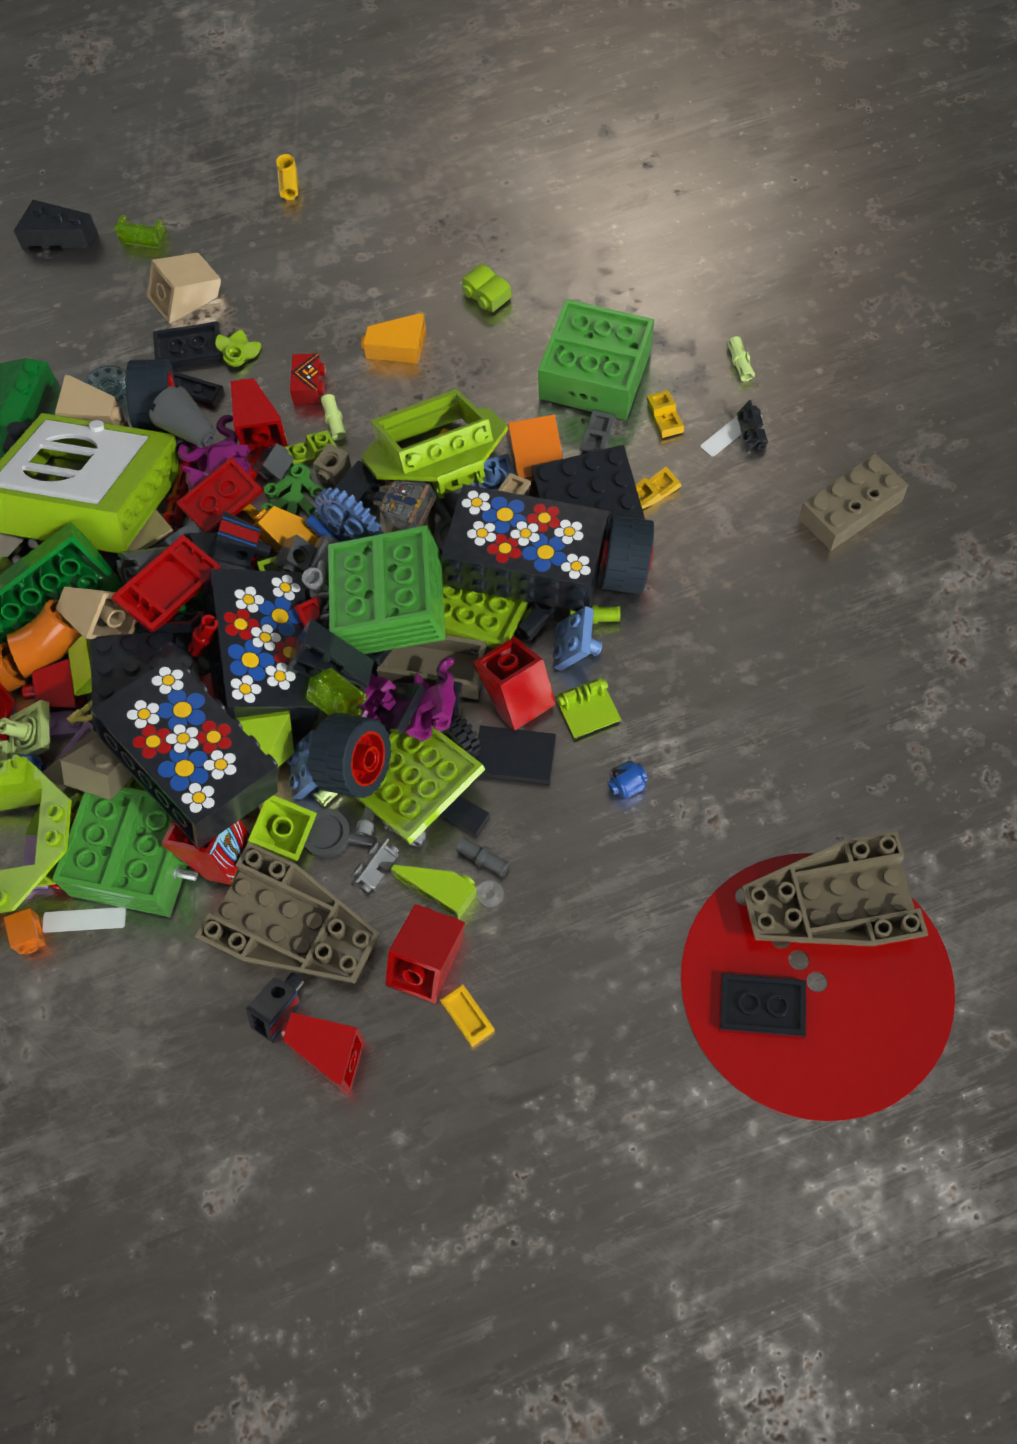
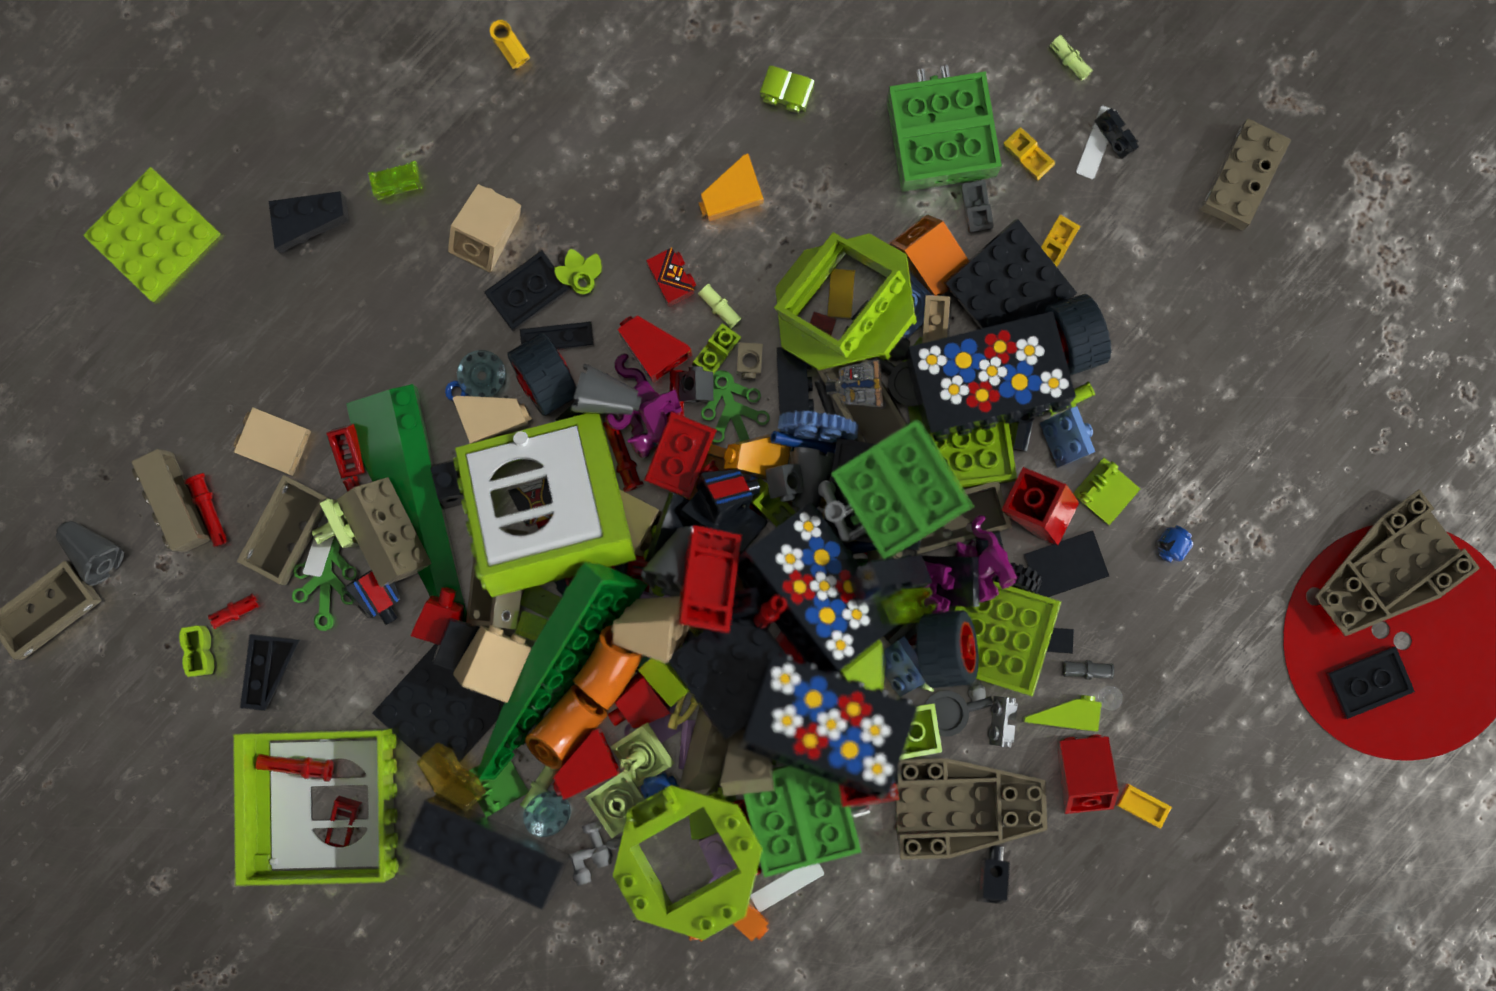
camera: 30 degrees left, 20 degrees up
red slope [281,1012,364,1095] -> none
red tile [294,596,321,628] -> none

